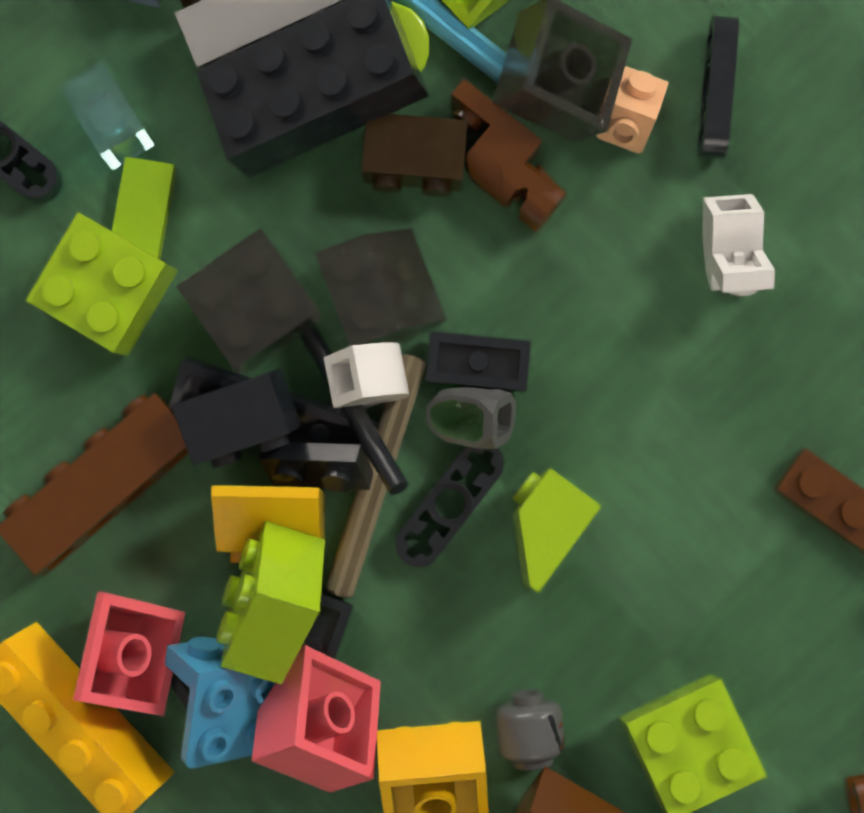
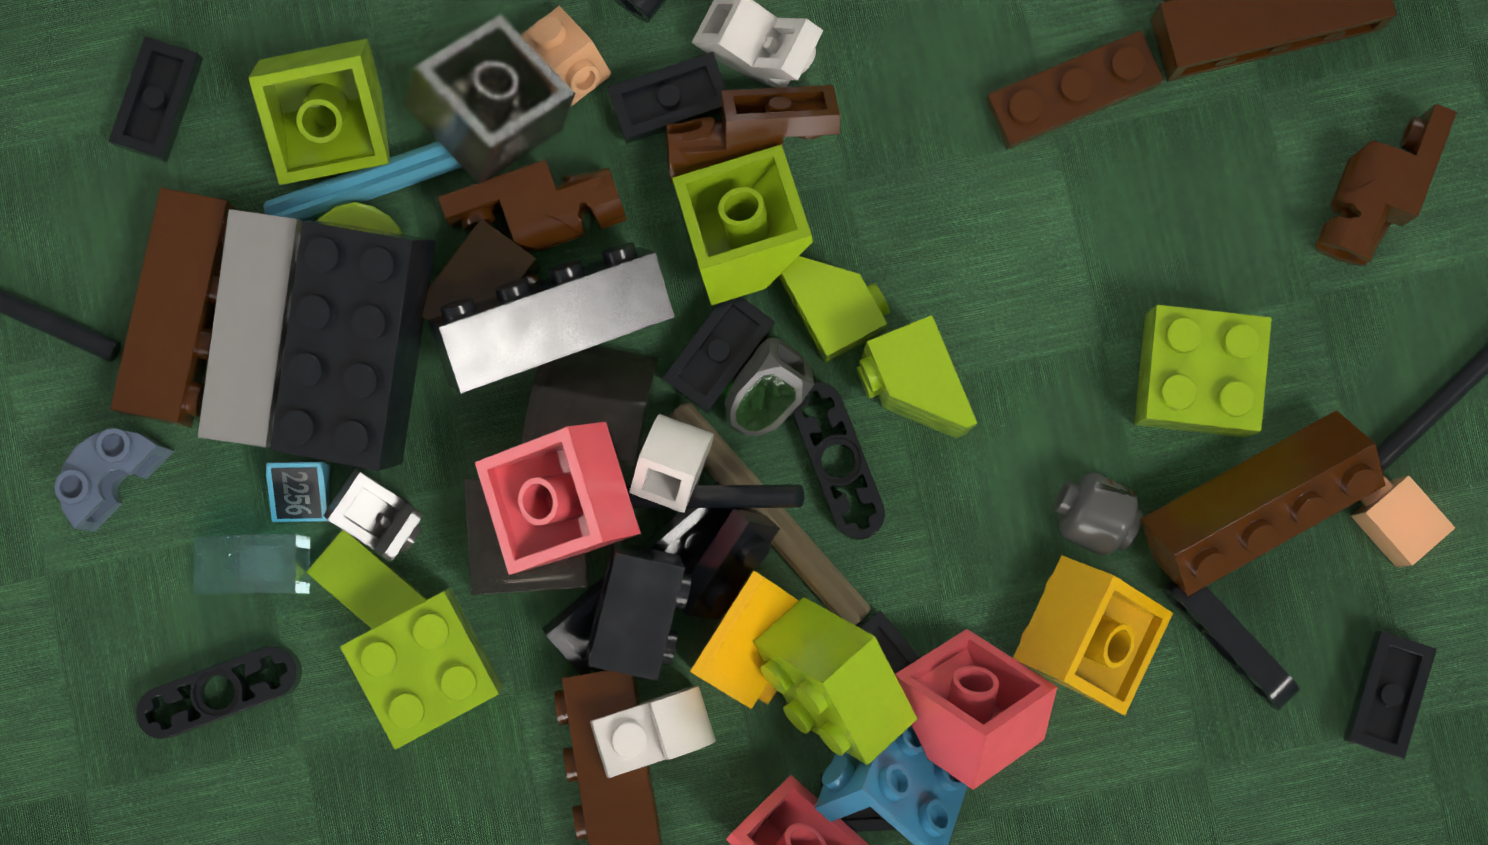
camera: 55 degrees left, 0 degrees up
none -> slope [266,462,330,522]
none -> bracket [323,468,423,562]
none -> brick [427,242,675,393]
none -> coral slope [475,422,641,575]
none -> white brick [590,685,716,778]
none -> black plate [607,52,726,144]
none -> reddish brown plate [666,85,840,183]
none -> lime slope [672,144,813,306]
none -> lime slope [778,256,890,363]

